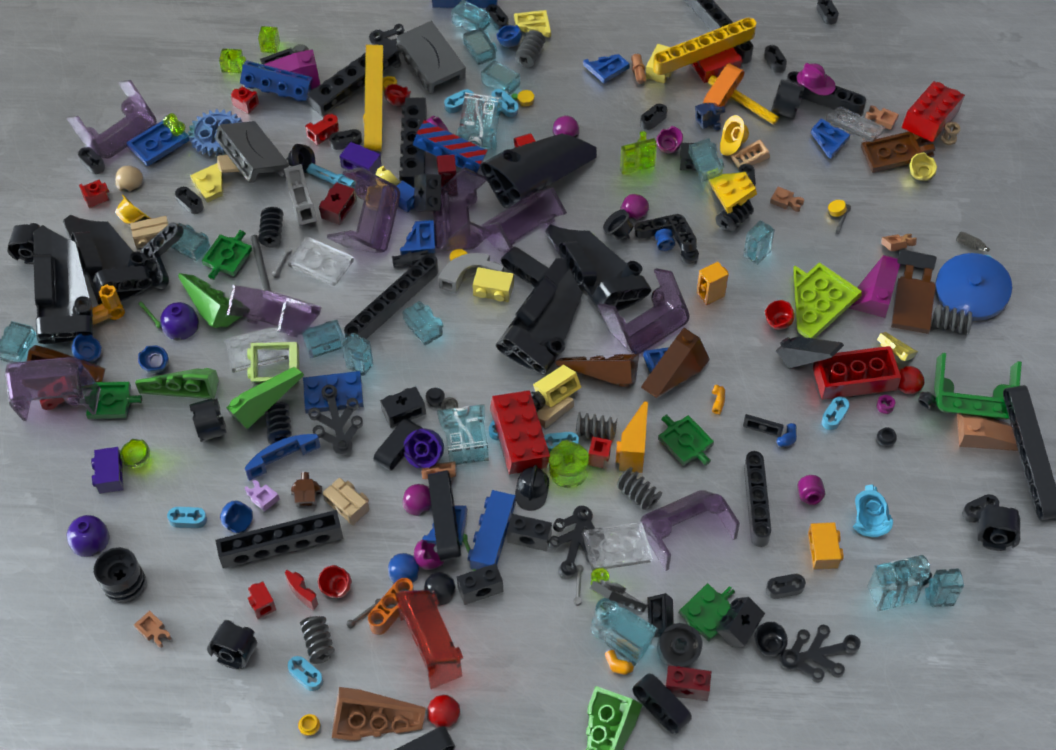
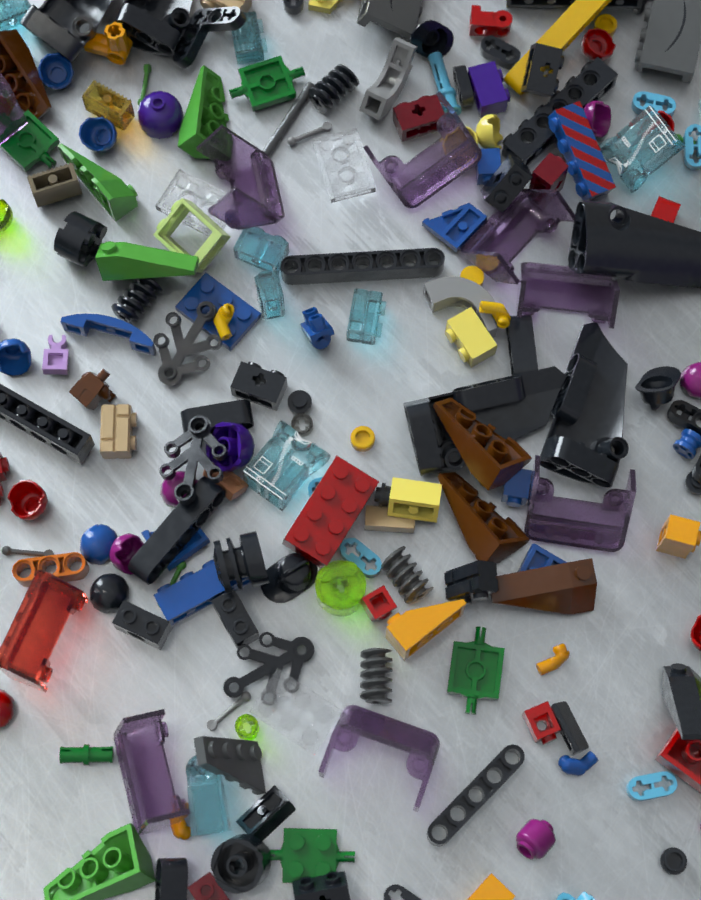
camera: 45 degrees right, 15 degrees up
black pin [392,250,428,268] -> none
none -> dark tan brick [27,163,83,207]
none -> green pin [59,744,114,765]
none -> clear yellow brick [82,80,135,131]
none -> clear purple windscreen [114,709,190,835]
none -> black plant [159,415,228,505]
none -> yellow arm [213,303,235,340]
none -> black wheel [213,531,269,594]
none -> blue hips [300,307,335,349]
none -> yellow tile [350,426,375,452]
none -> reddish brown wedge [433,398,532,491]
none -> black brick [444,560,499,606]
none -> black beam [453,65,474,107]
none -> yellow arm [479,301,511,329]
none -> blue brick [501,469,532,507]
none -> black brick [521,43,564,97]
none -> red brick [522,701,561,745]

